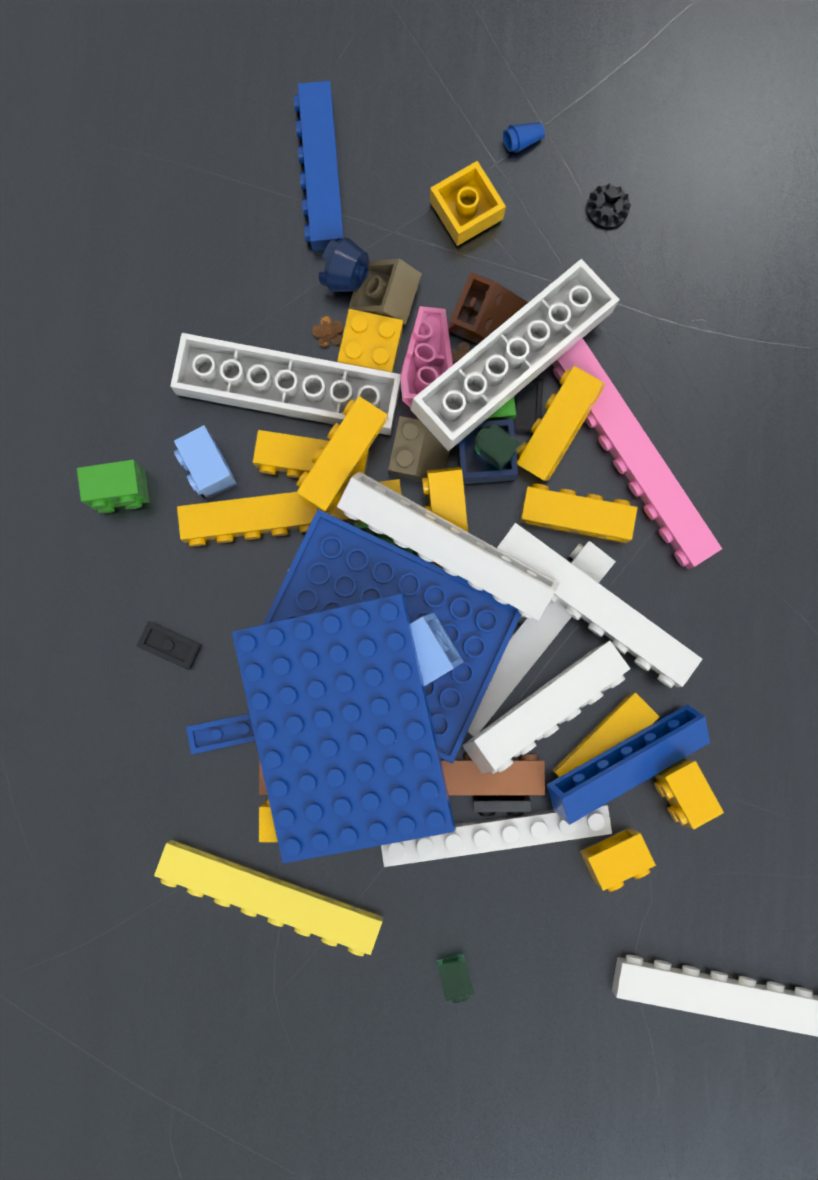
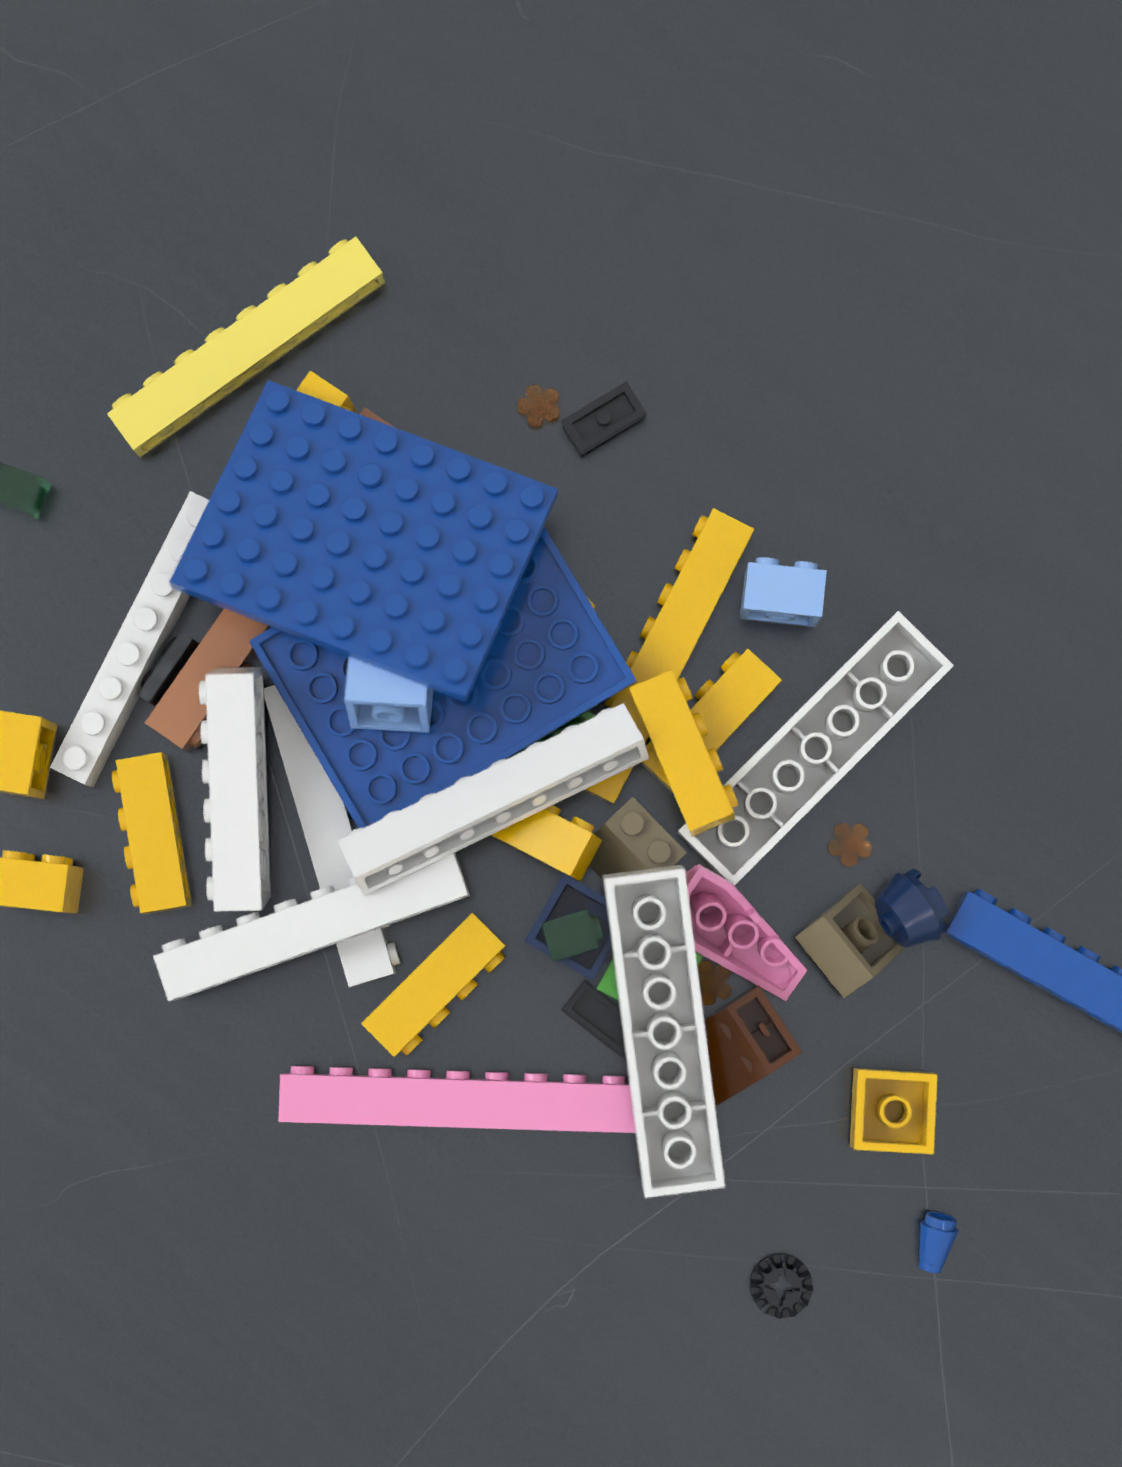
camera: 135 degrees right, 0 degrees up
bright green brick [77,459,150,513] -> none
blue plate [186,713,256,755] -> none
yellow brick [337,309,403,373] -> none
yellow brick [516,365,606,481] -> none
blue brick [547,704,710,825] -> none
none -> clear orange plant [517,384,560,426]

